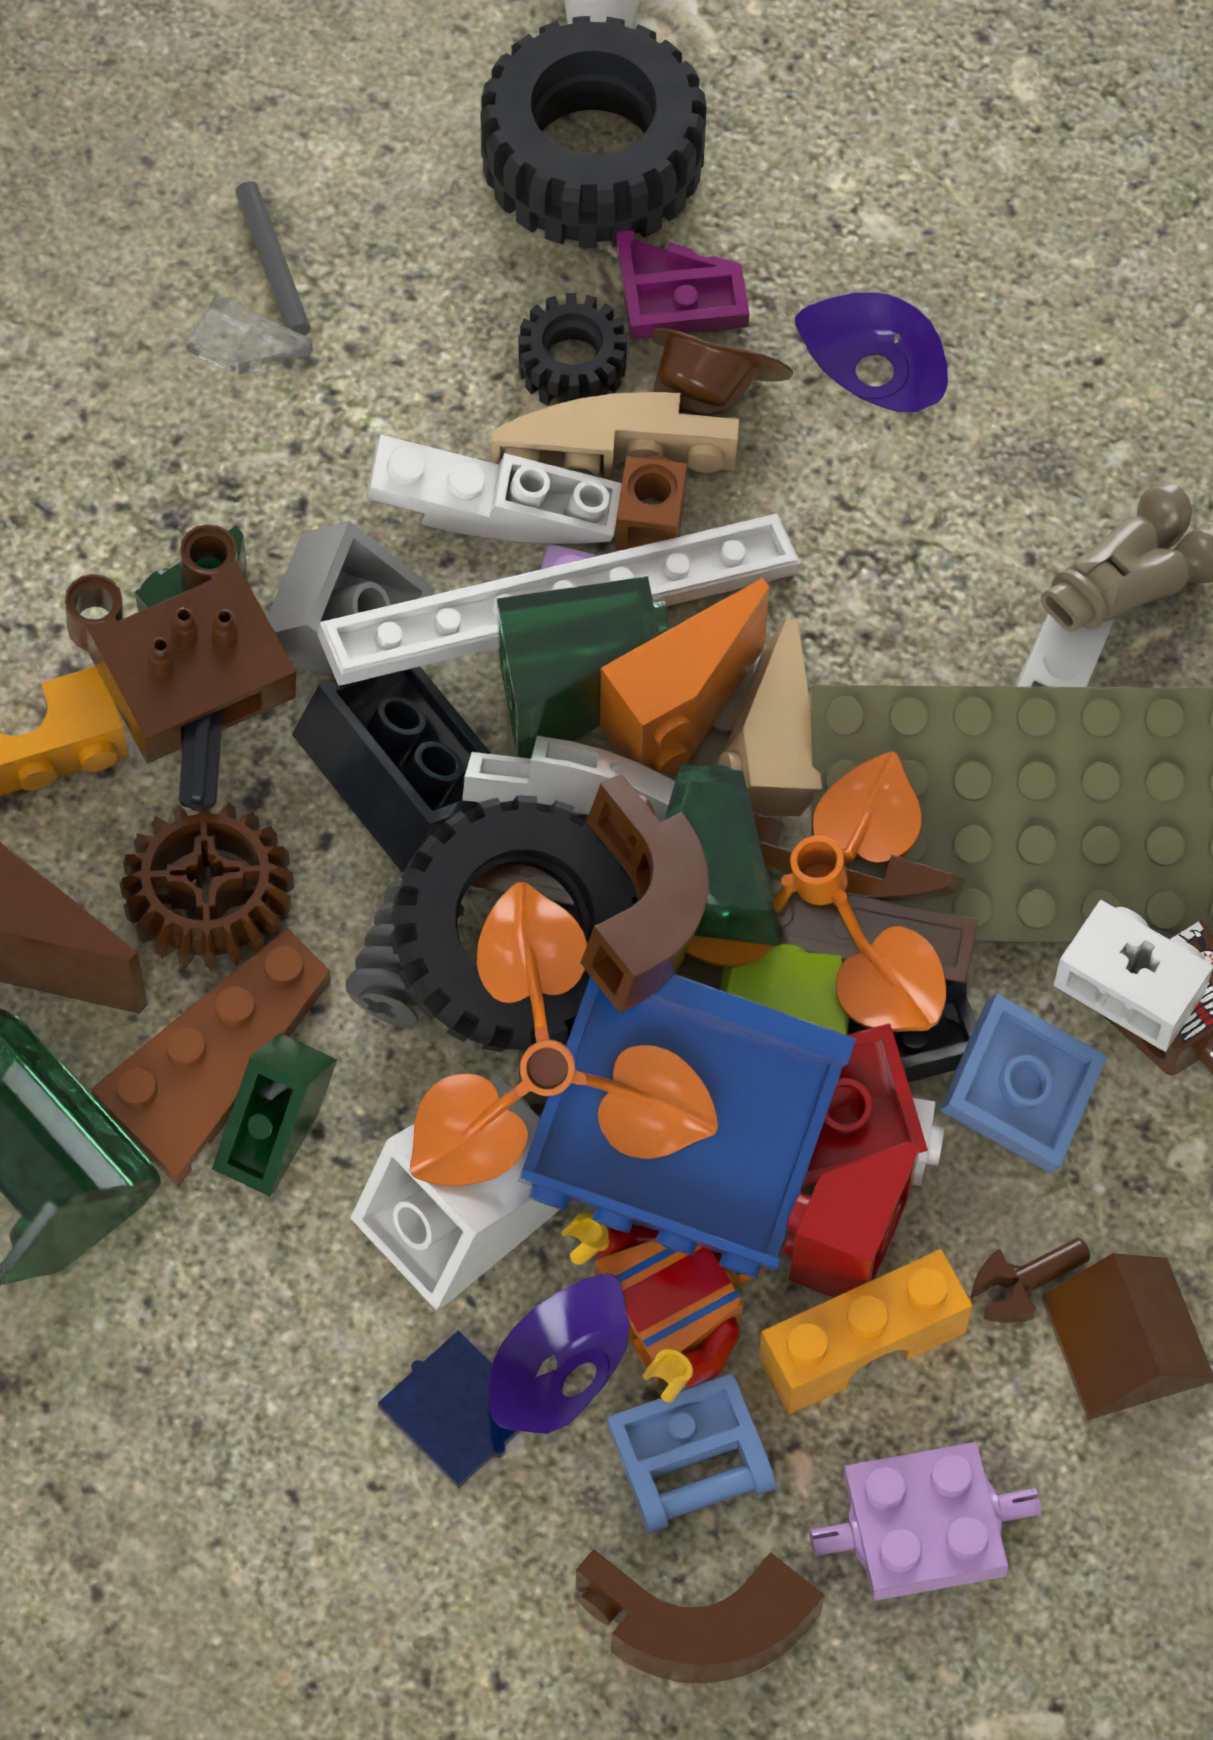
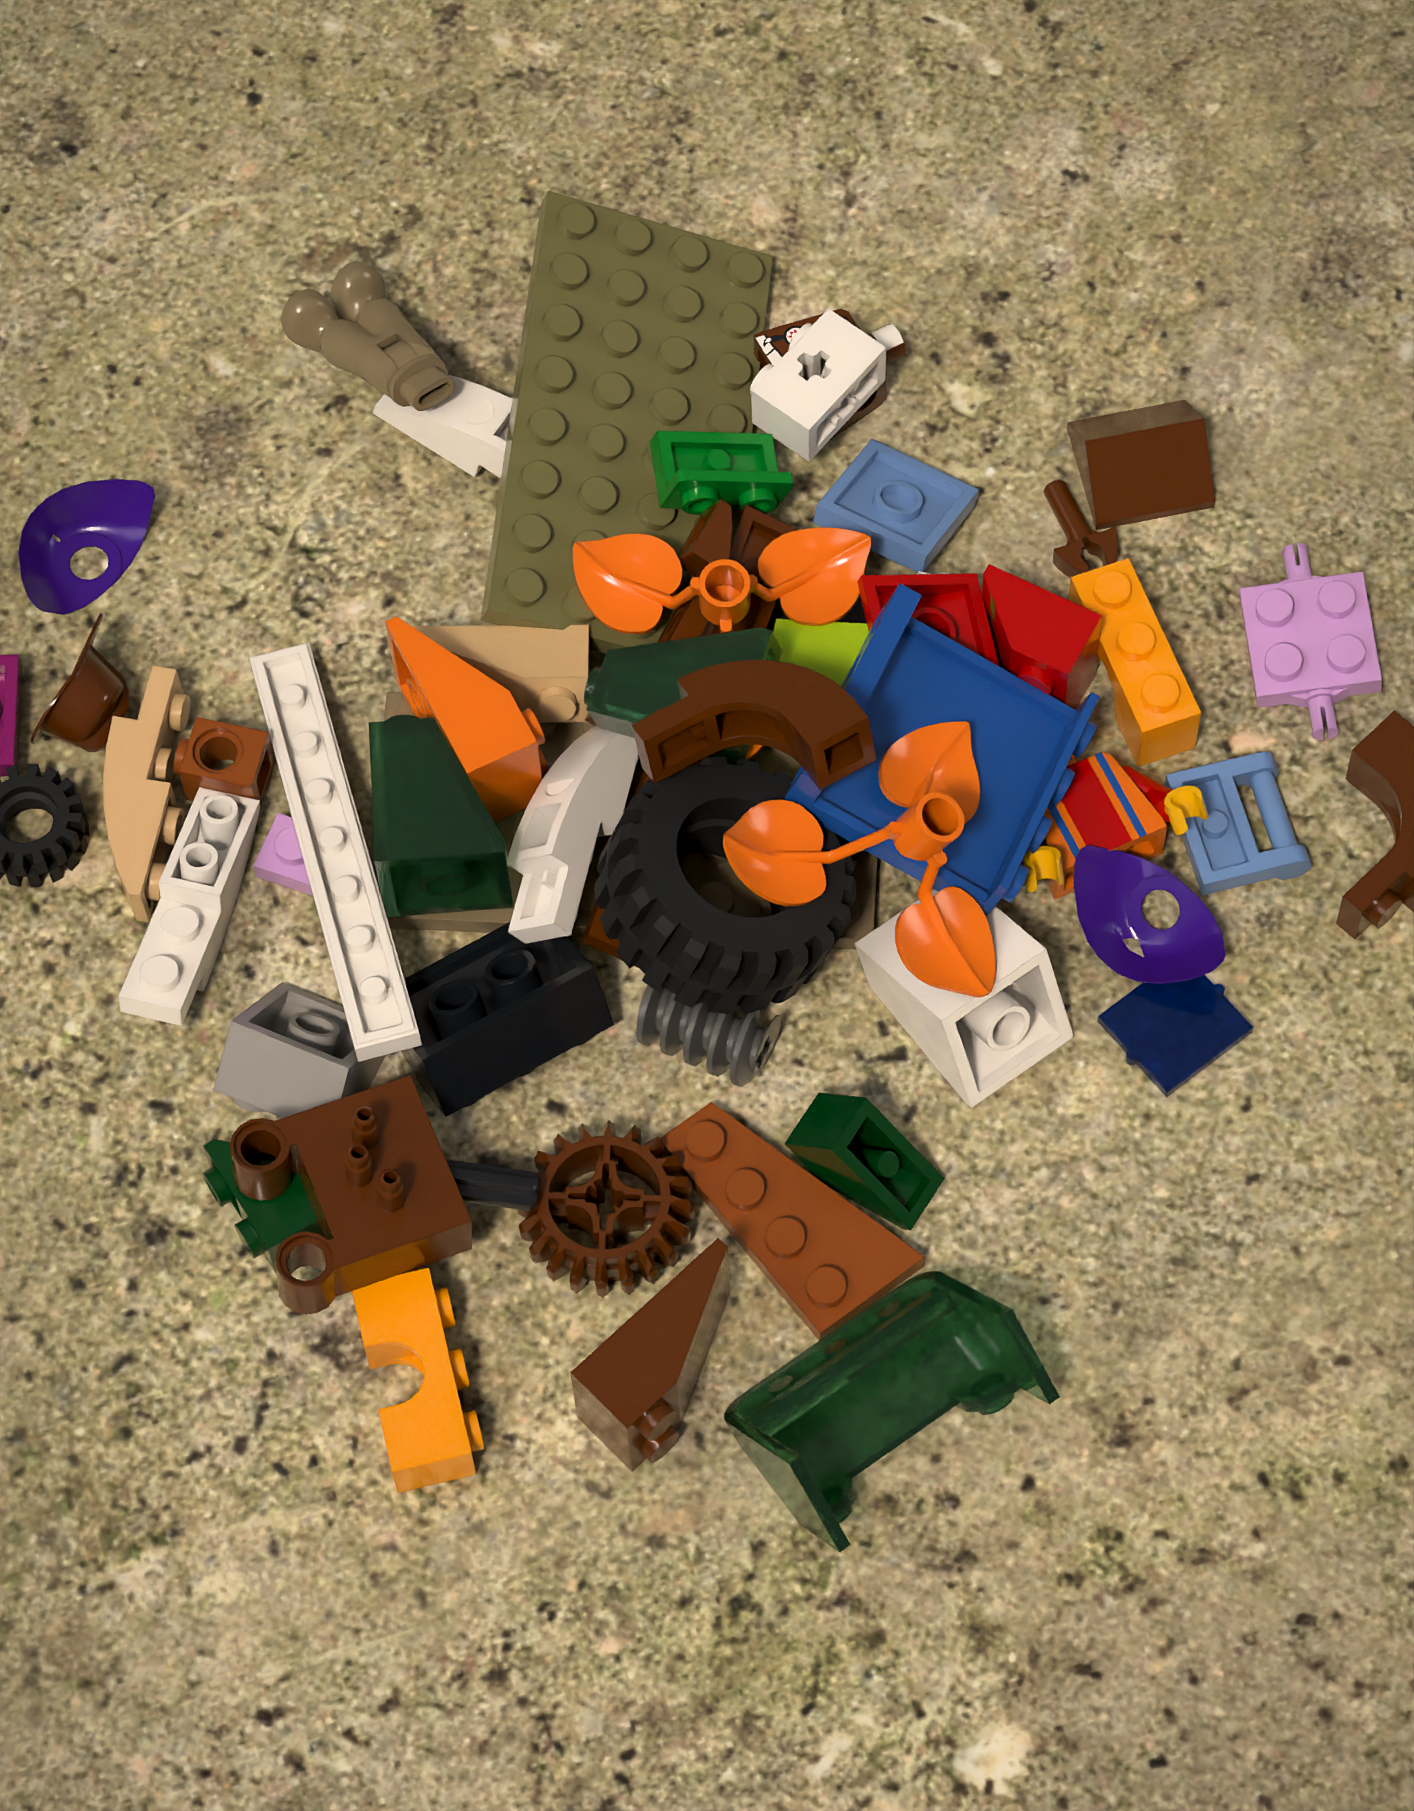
camera: 80 degrees left, 0 degrees up
none -> green bracket [649,430,794,515]

